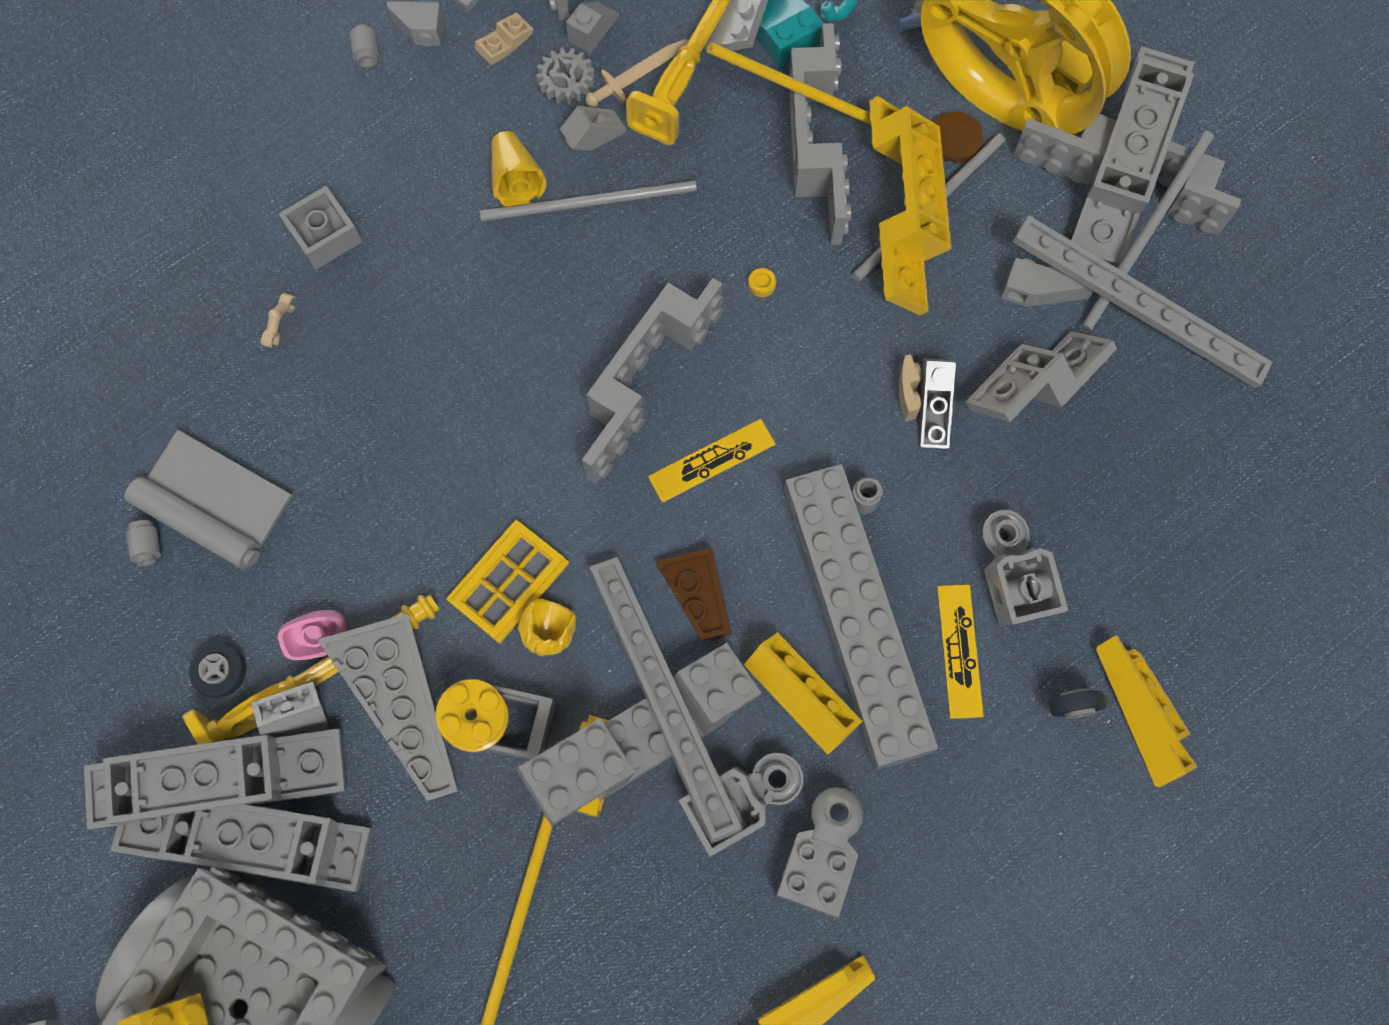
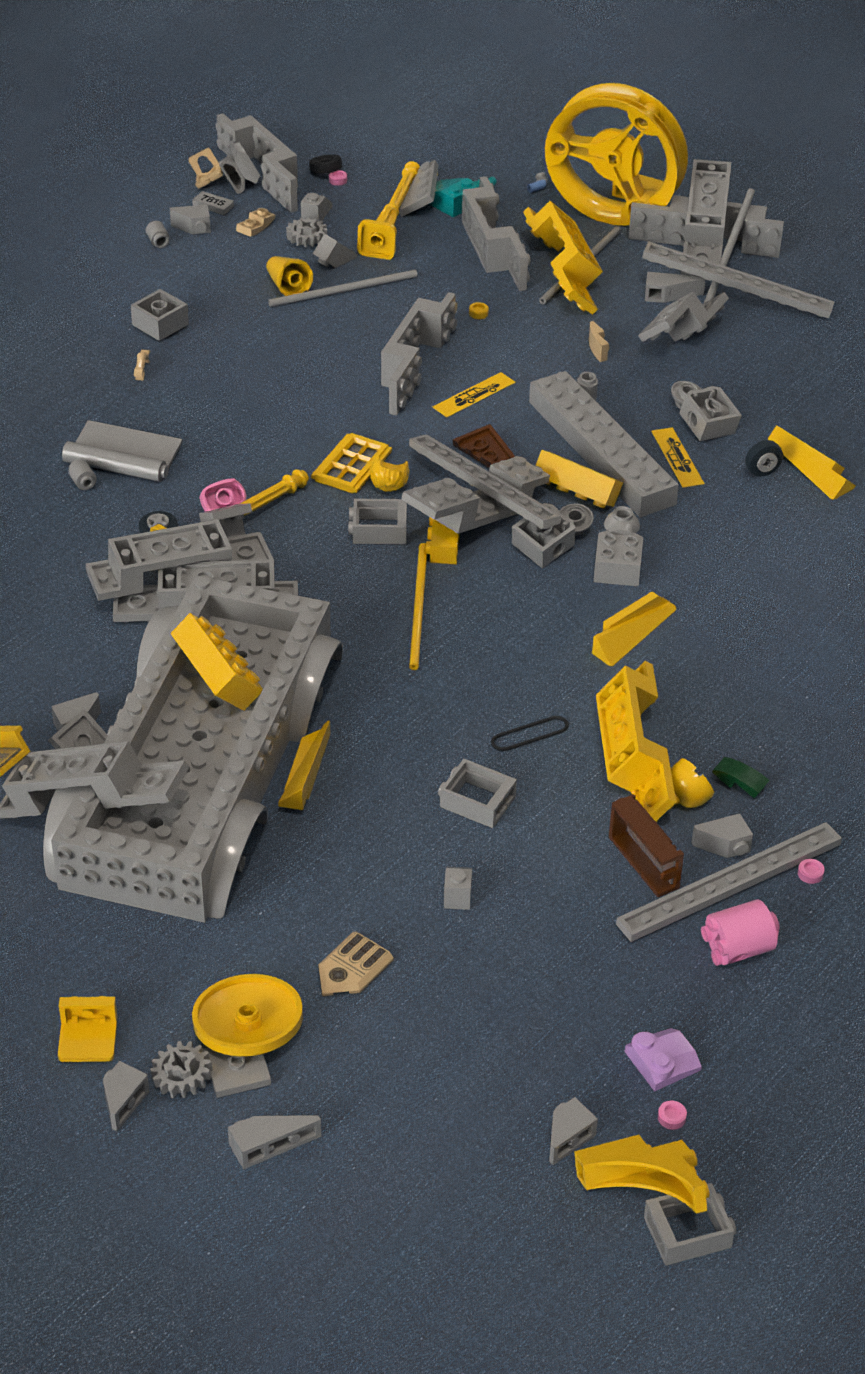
camera: 15 degrees left, 30 degrees down
light grey wing [317,614,458,801] -> none
yellow wheel [436,679,509,752] -> none
tan sword [585,39,688,107] -> none
yellow piece [707,42,871,125] -> none
light grey slope [920,358,956,449] -> none
reddish brown tile [933,112,983,163] -> none

